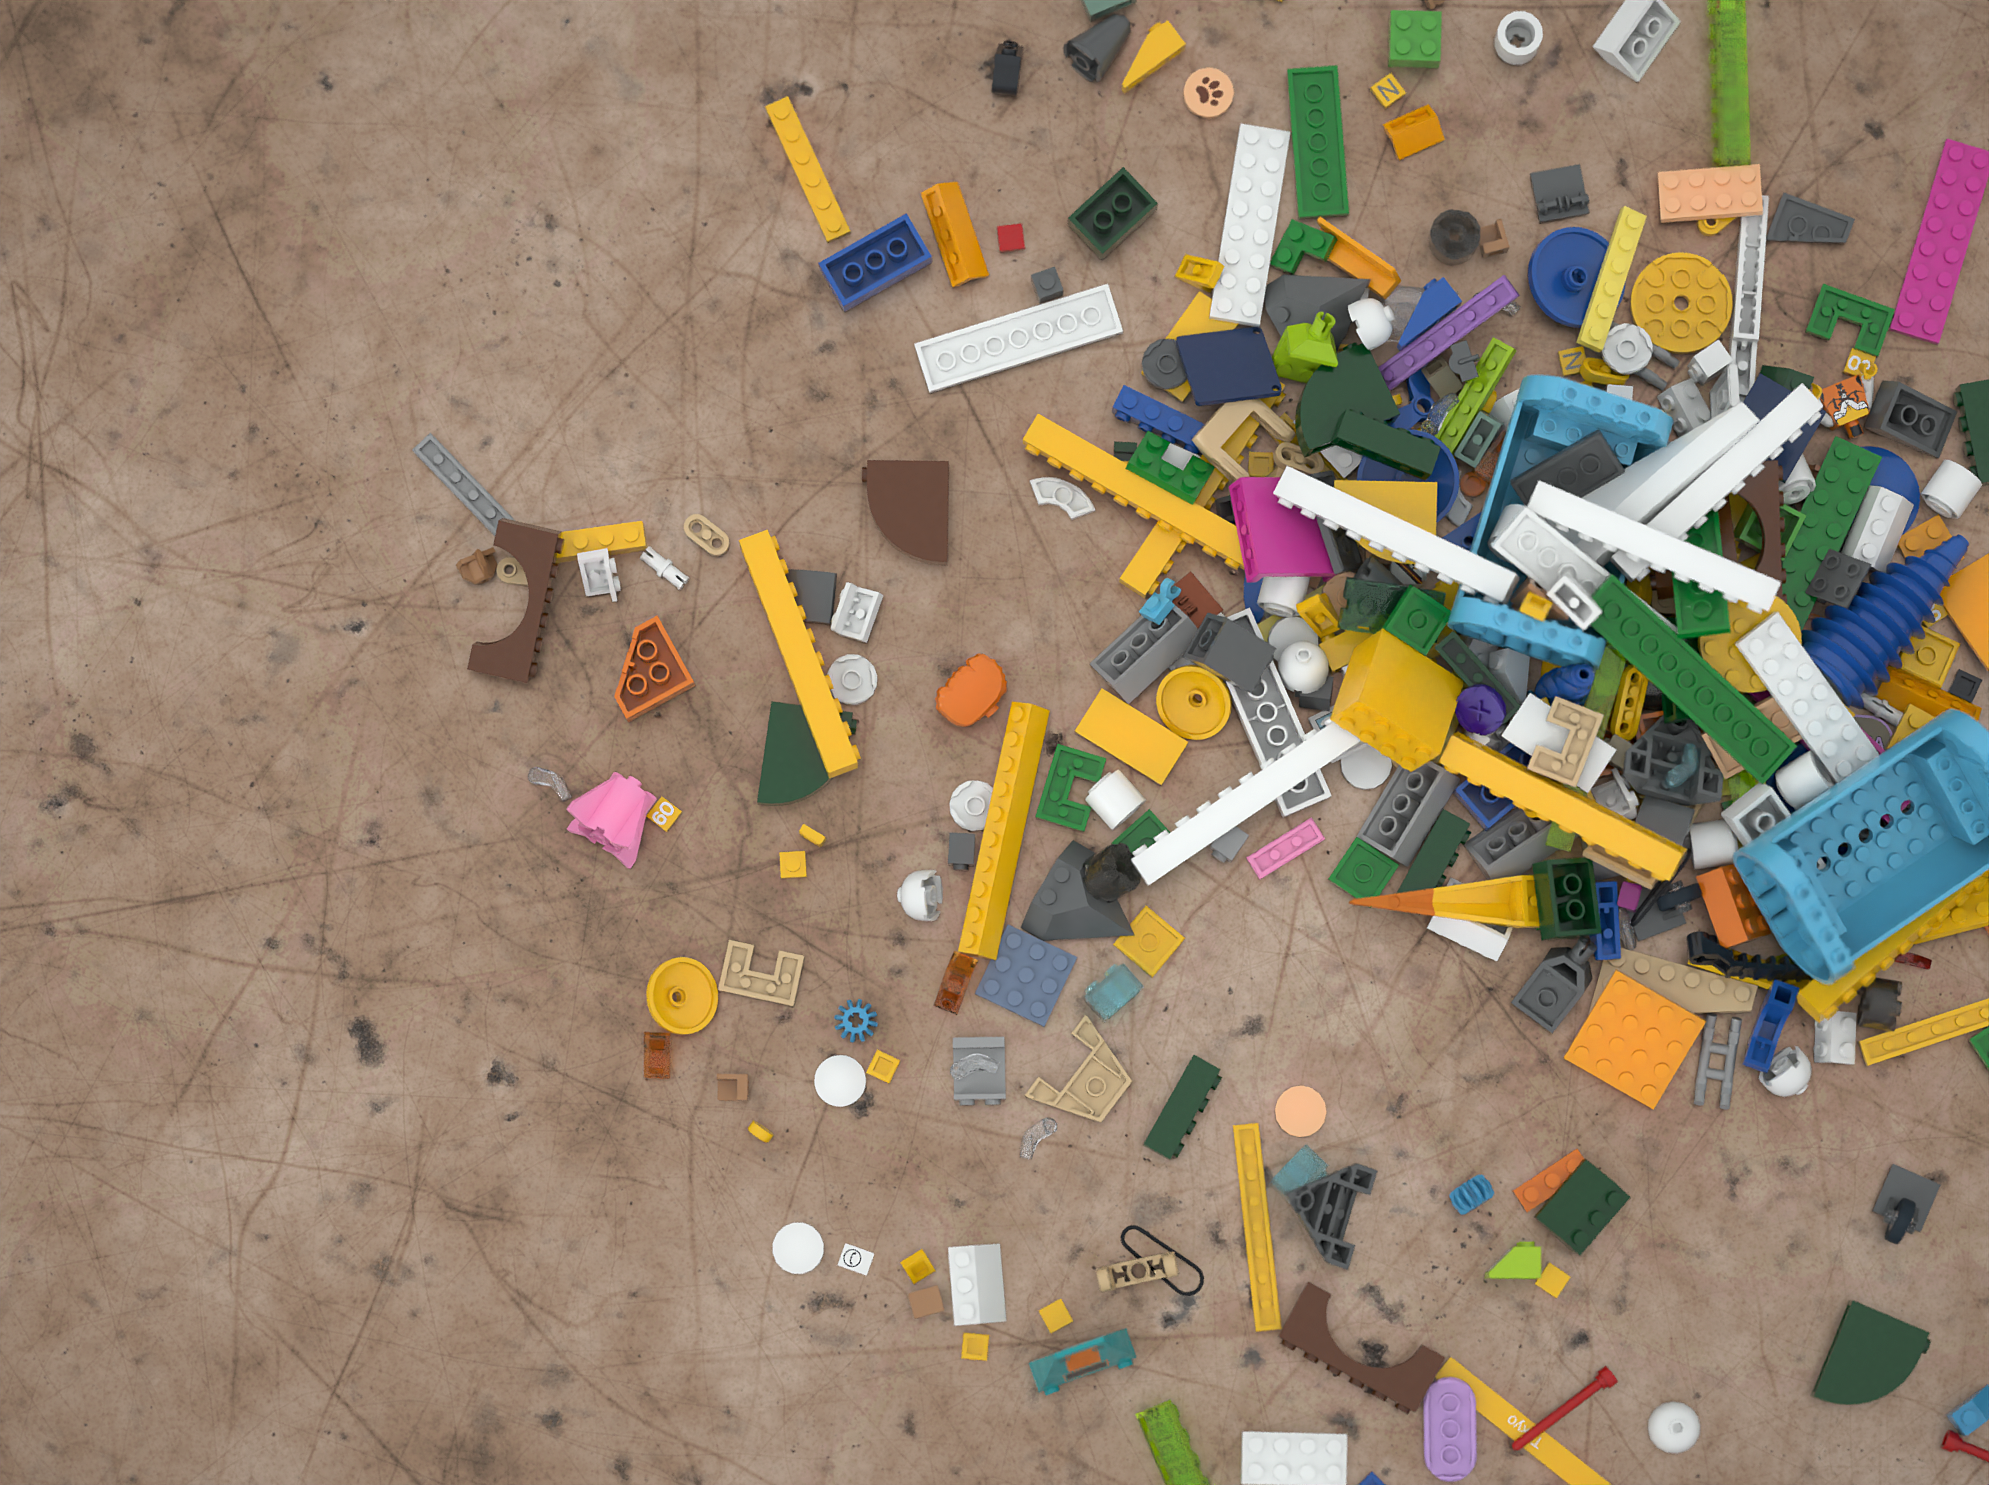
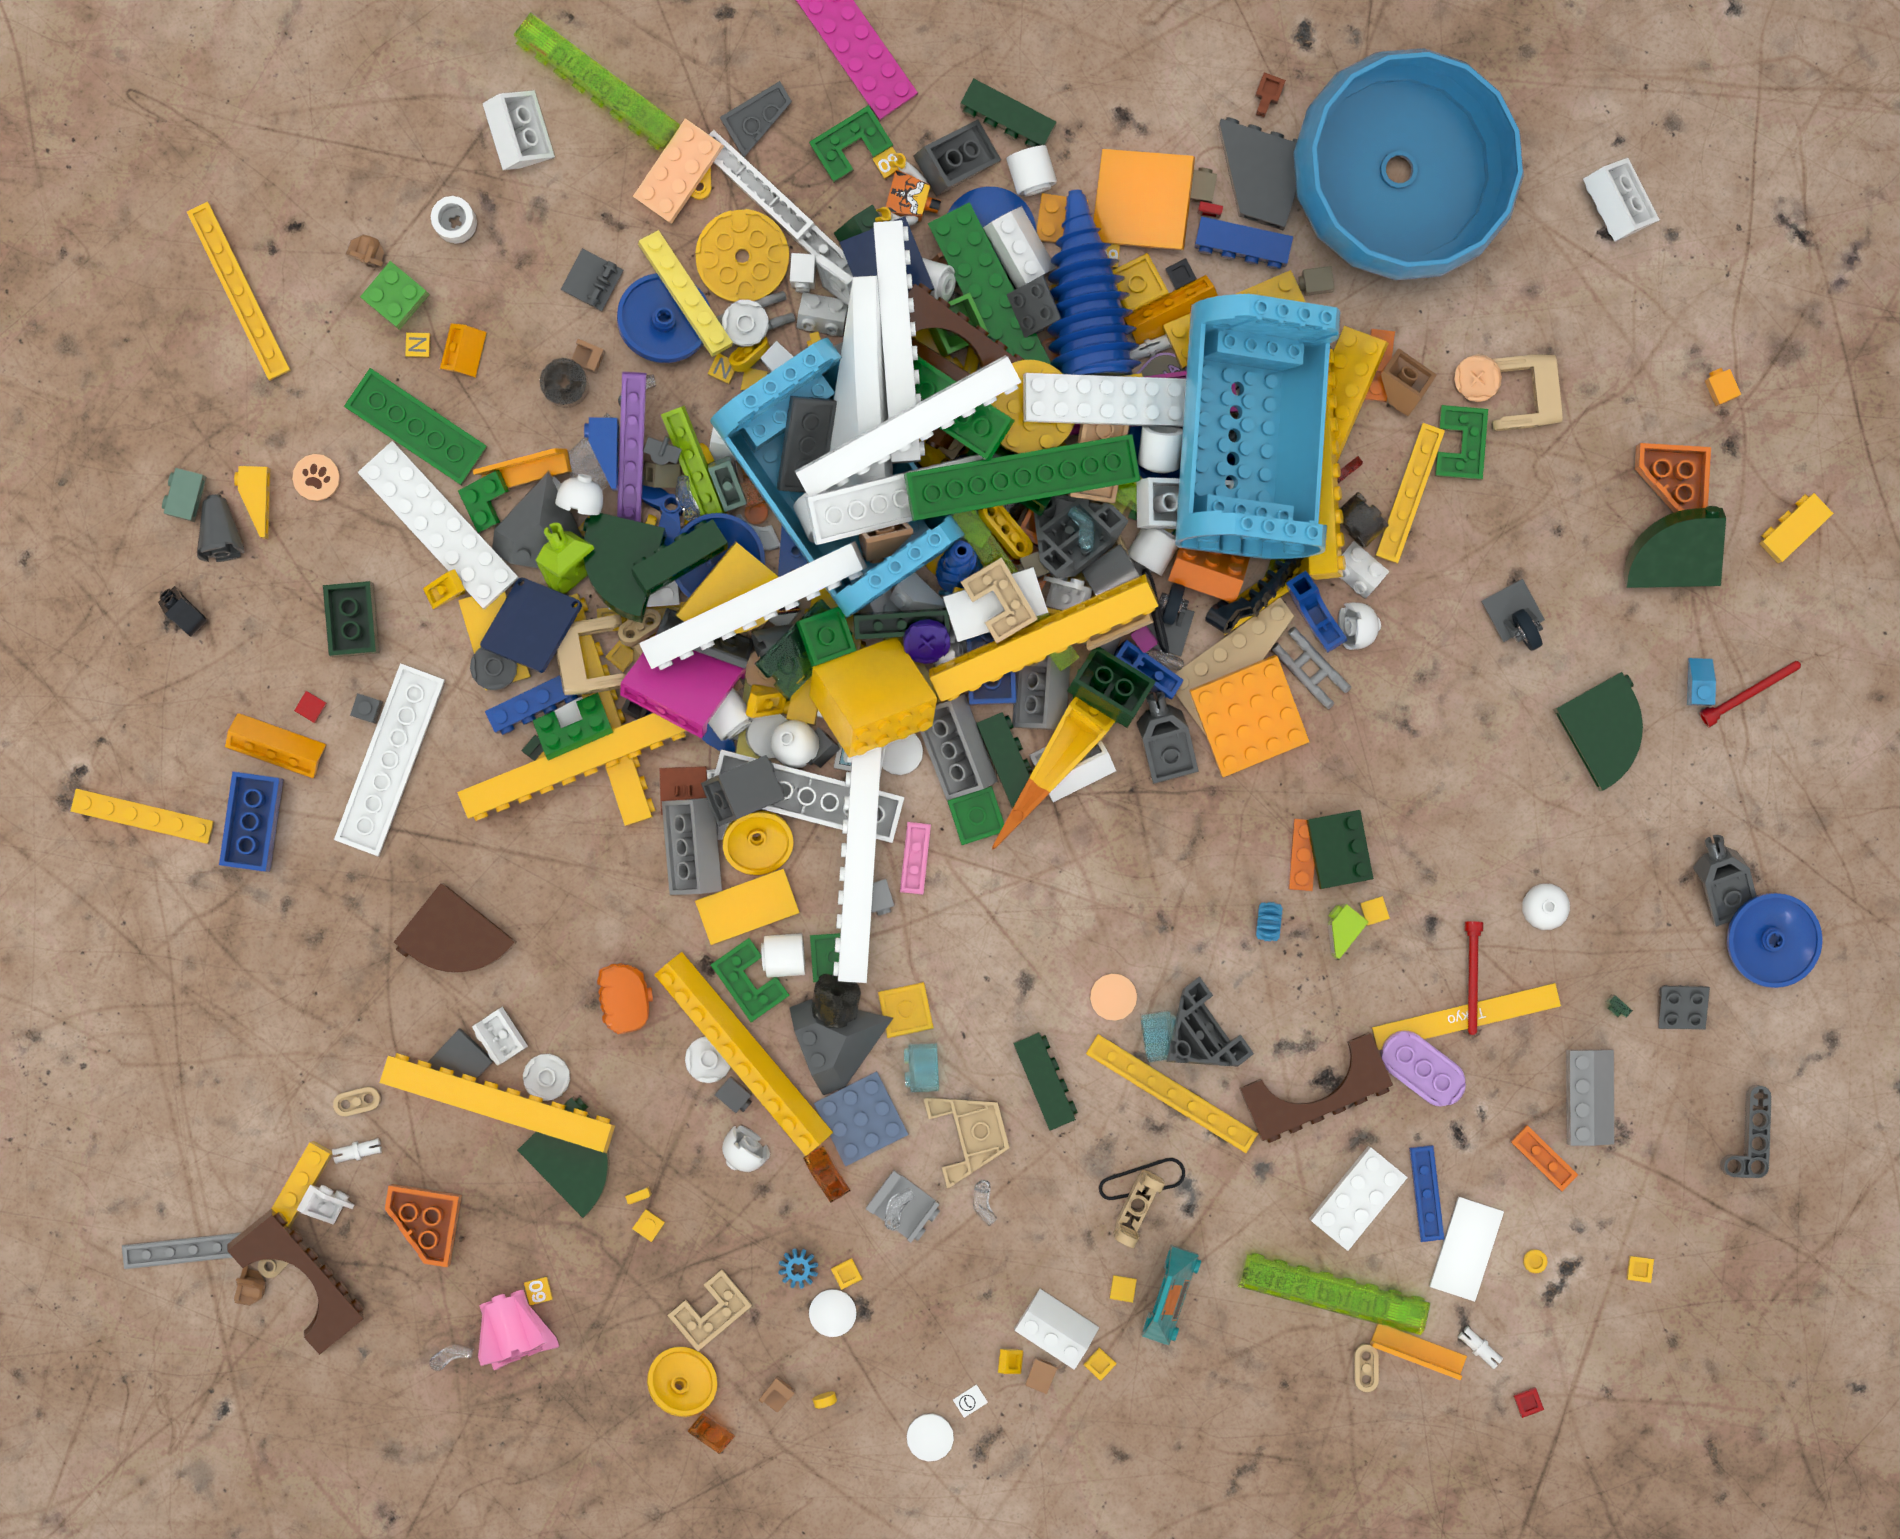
camera: 55 degrees left, 5 degrees up
white tile [1030,477,1095,520] -> none
medium azure plate [1139,578,1181,625] -> none
yellow tile [1519,592,1553,621] -> none
white slope [1546,573,1603,630] -> none

